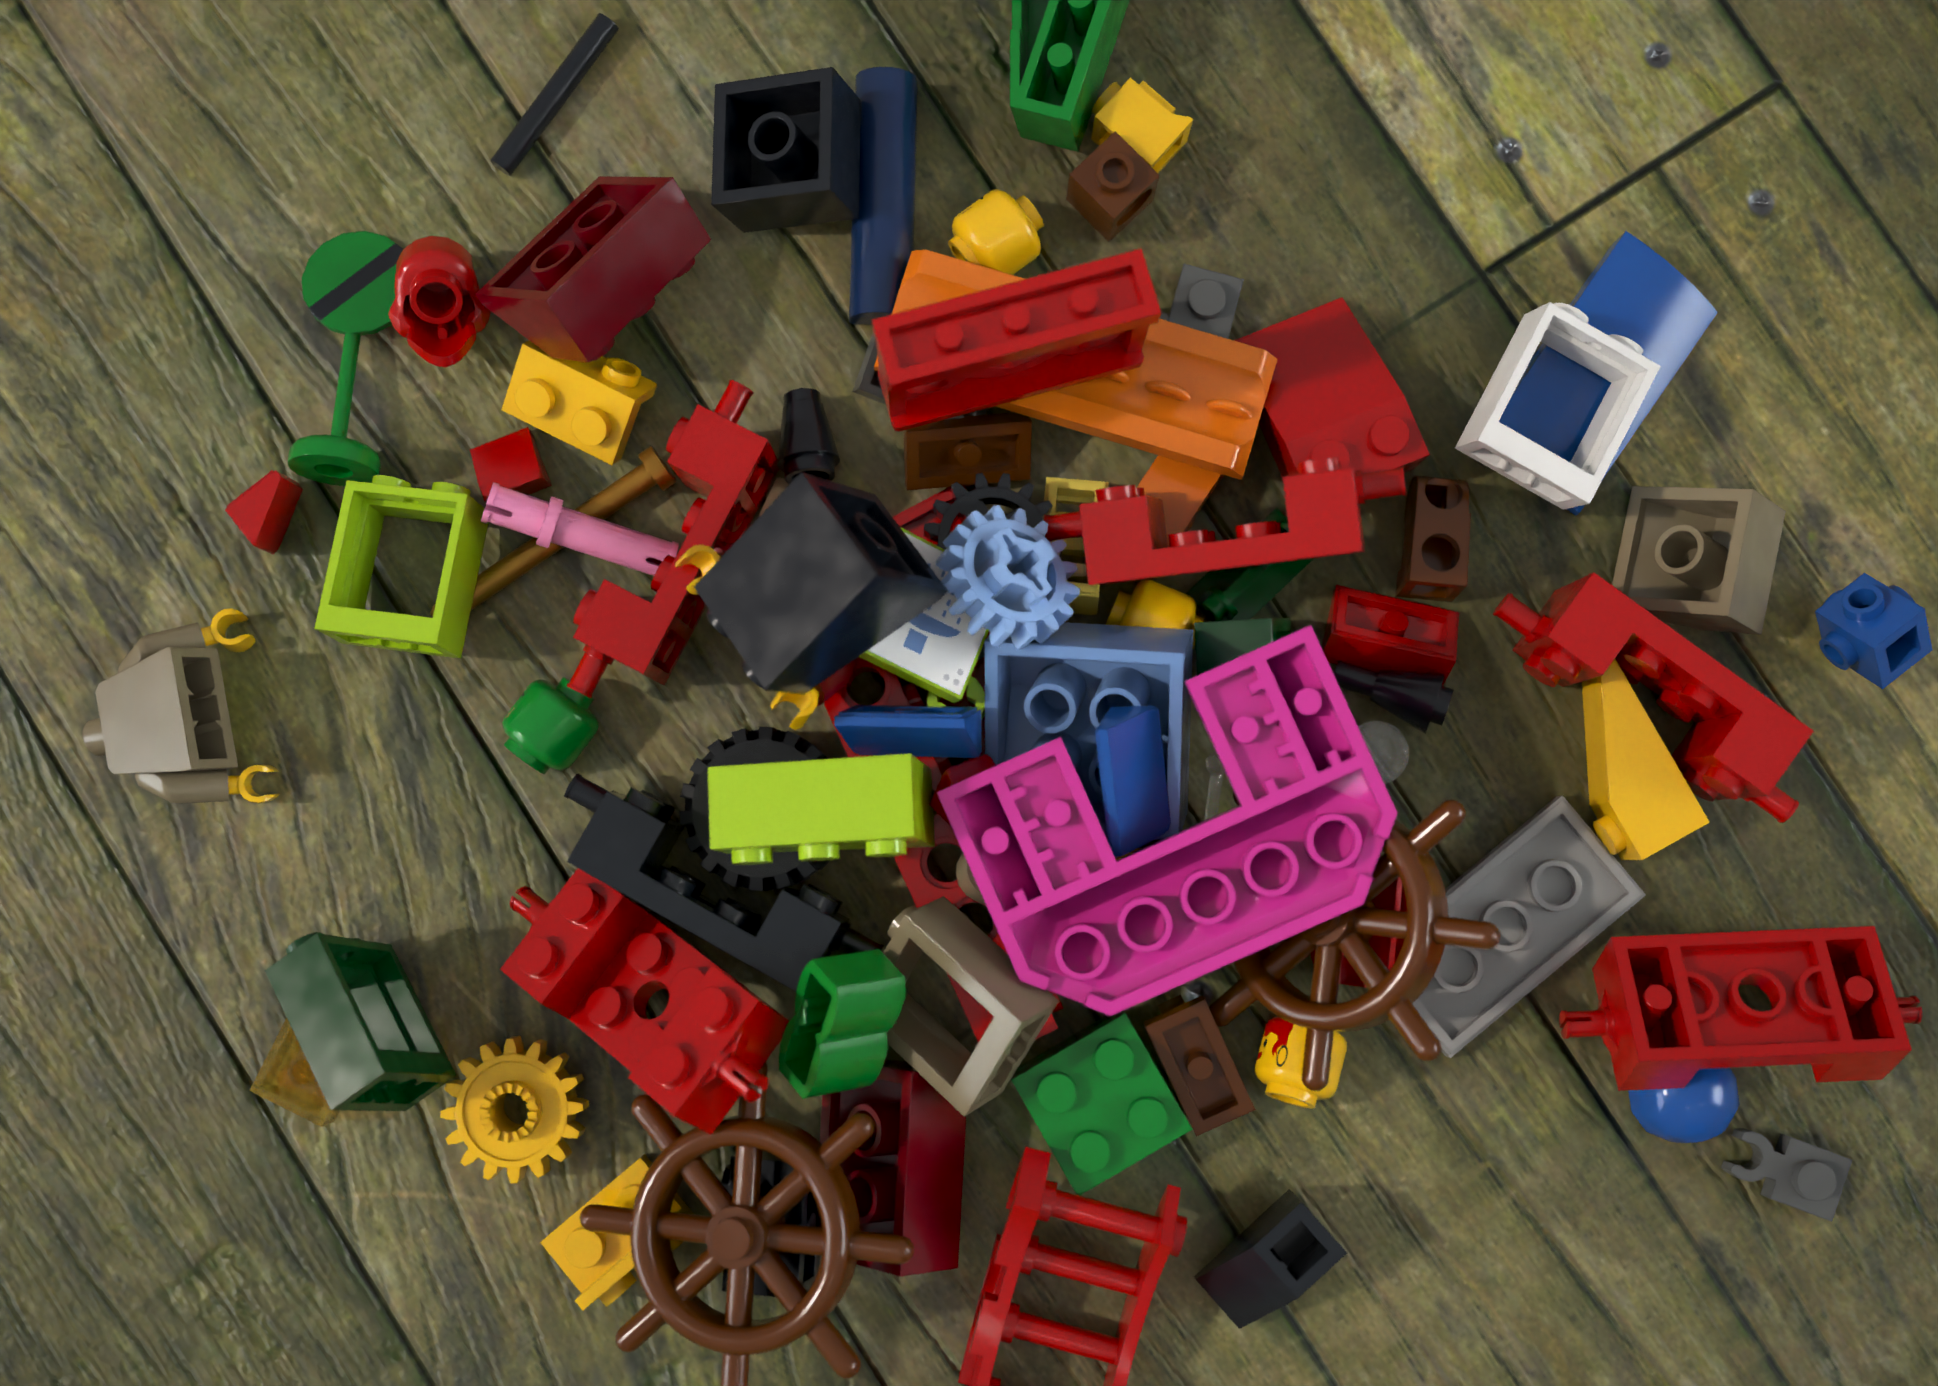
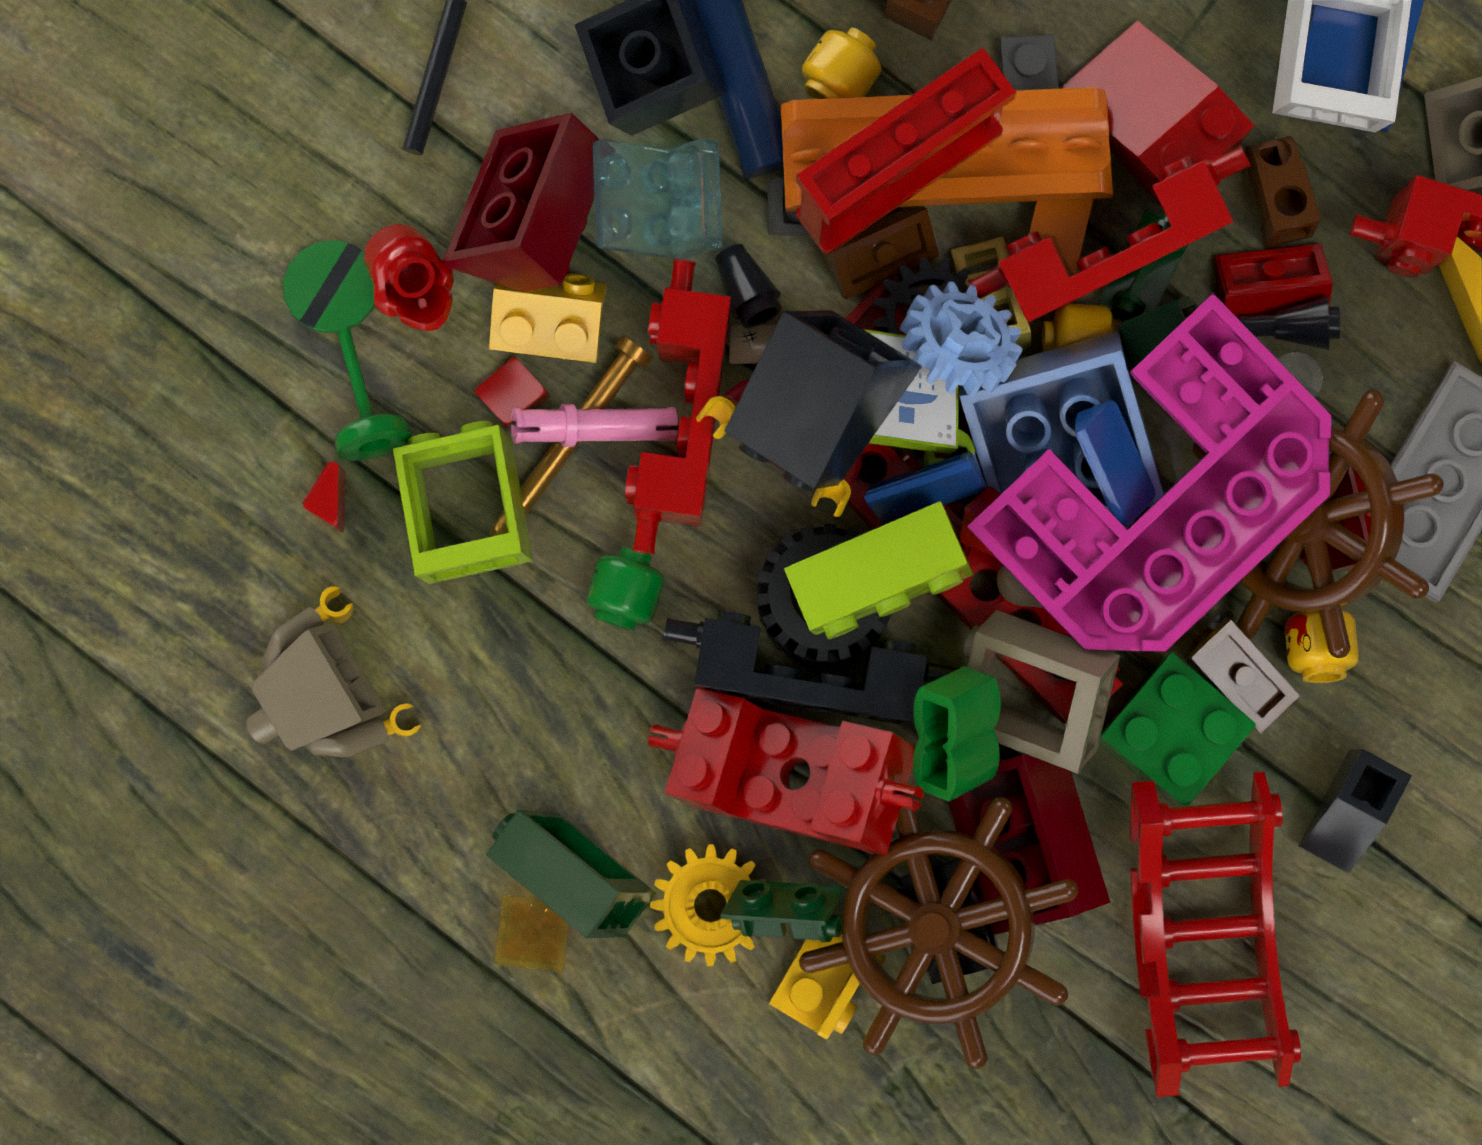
camera: 25 degrees left, 0 degrees up
none -> clear light blue bracket [593,138,723,259]
none -> dark green hinge [720,879,844,942]

